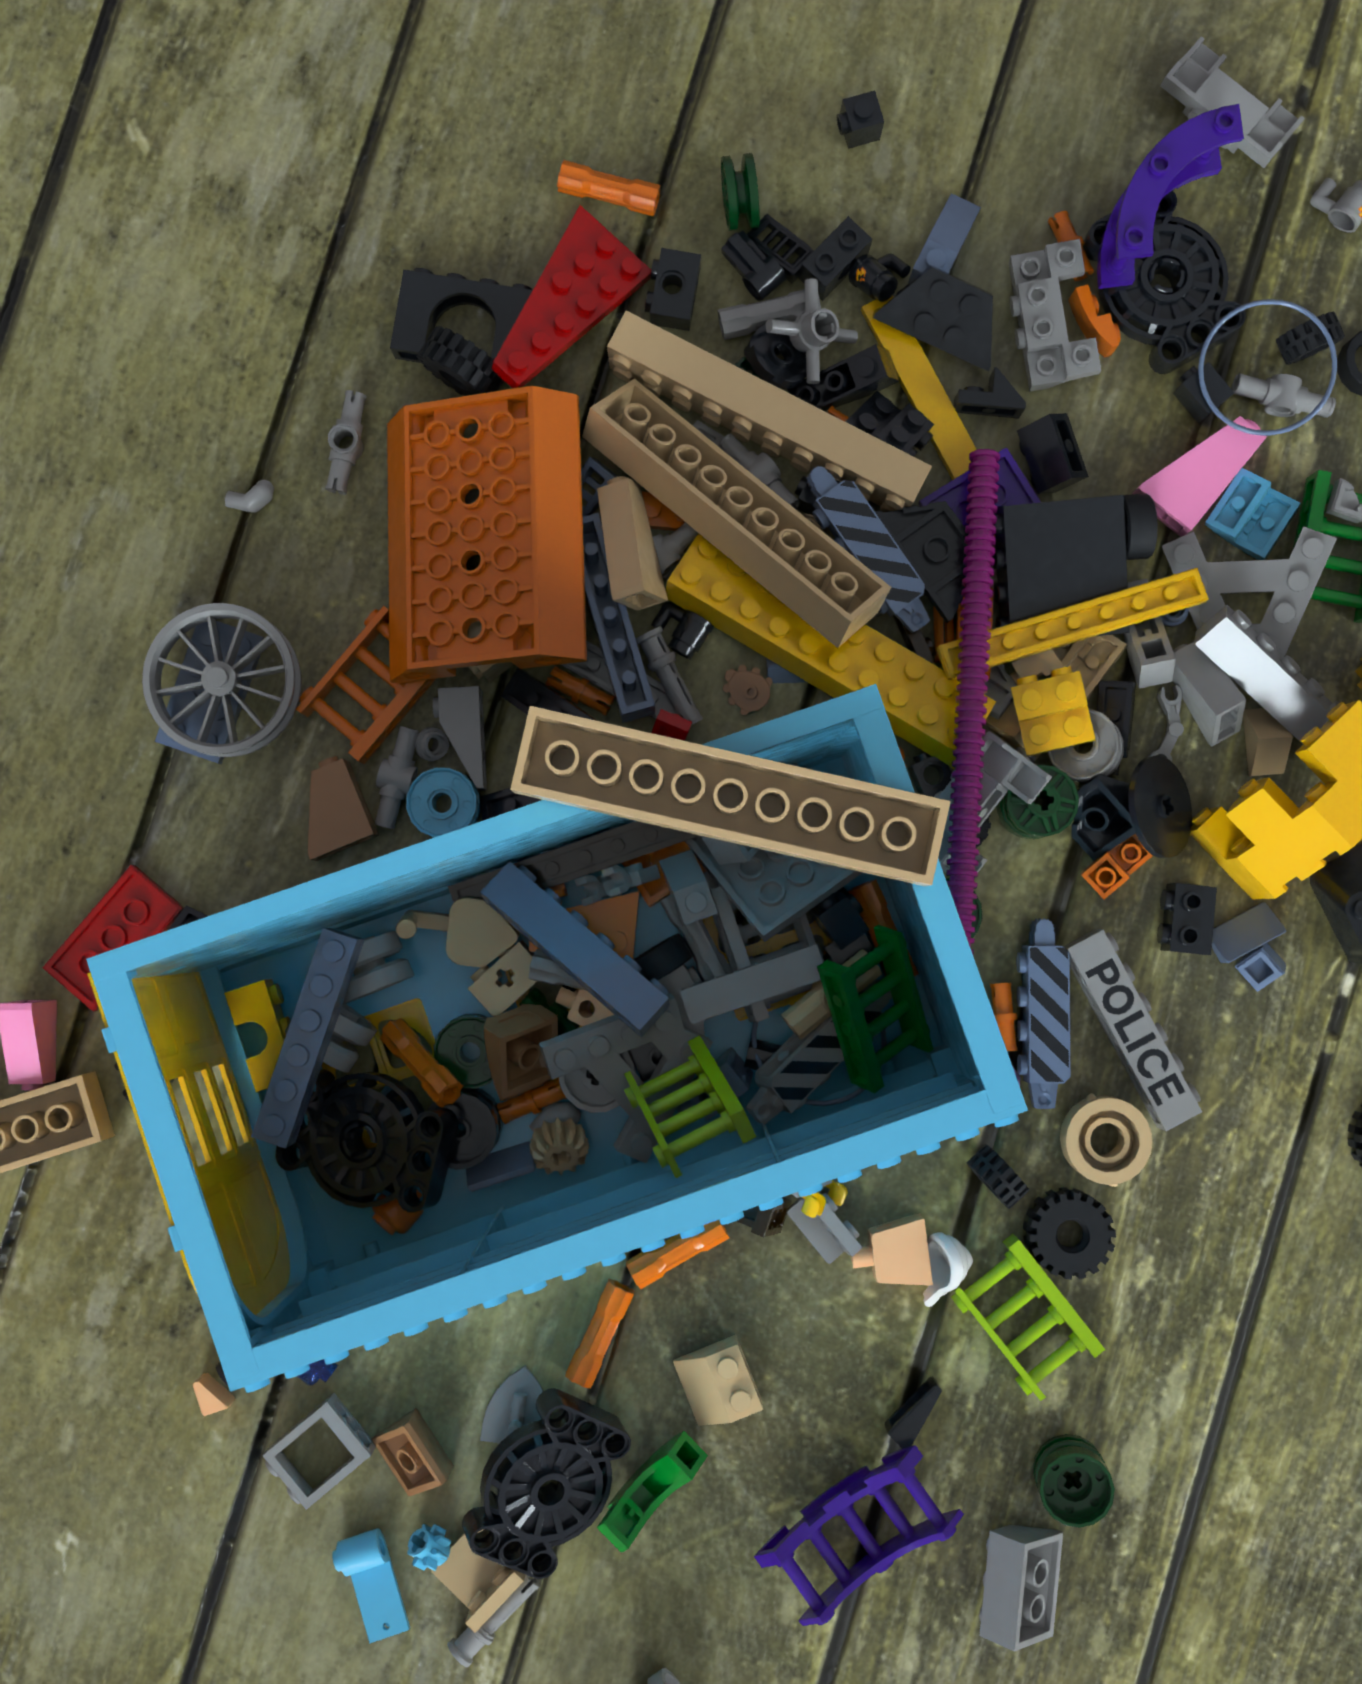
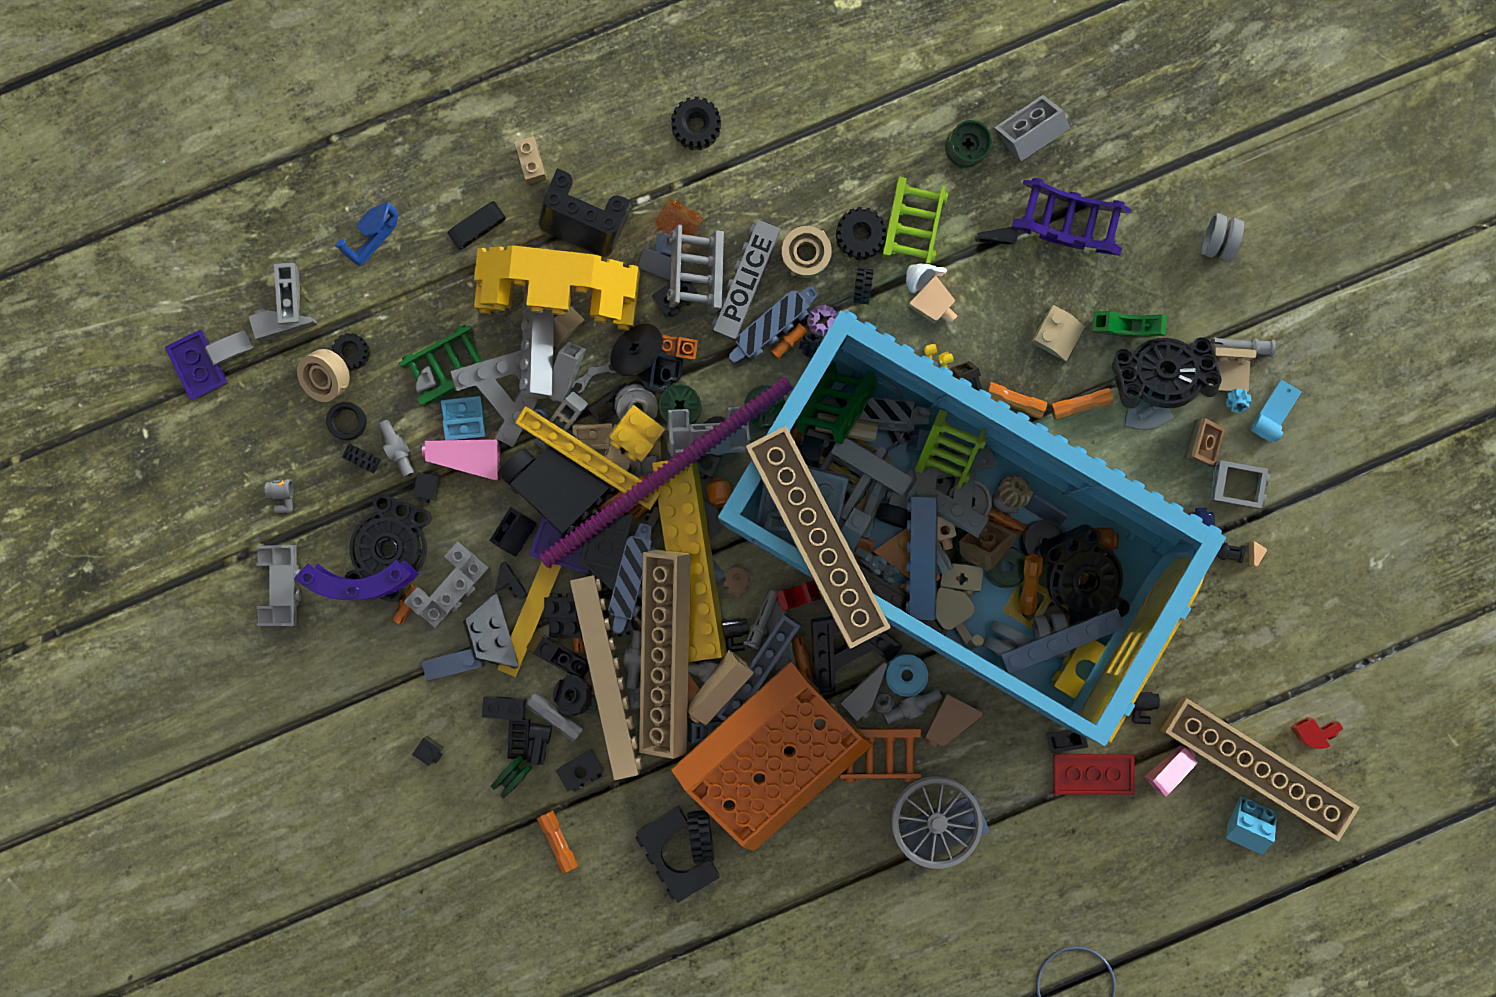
camera: 130 degrees left, 0 degrees up
light grey arm [225,480,274,513] -> none
light grey pin [325,390,367,495] -> none
red wing [492,205,651,388] -> none
light grey bar [766,279,858,384] -> none
light grey bracket [786,1193,862,1264] -> none
black piece [849,253,911,302] -> none
orange slope [1068,284,1121,358] -> none
sand blue piece [1198,299,1337,436] -> none
none -> clear orange bracket [655,199,704,244]
none -> light grey fence [667,225,724,313]

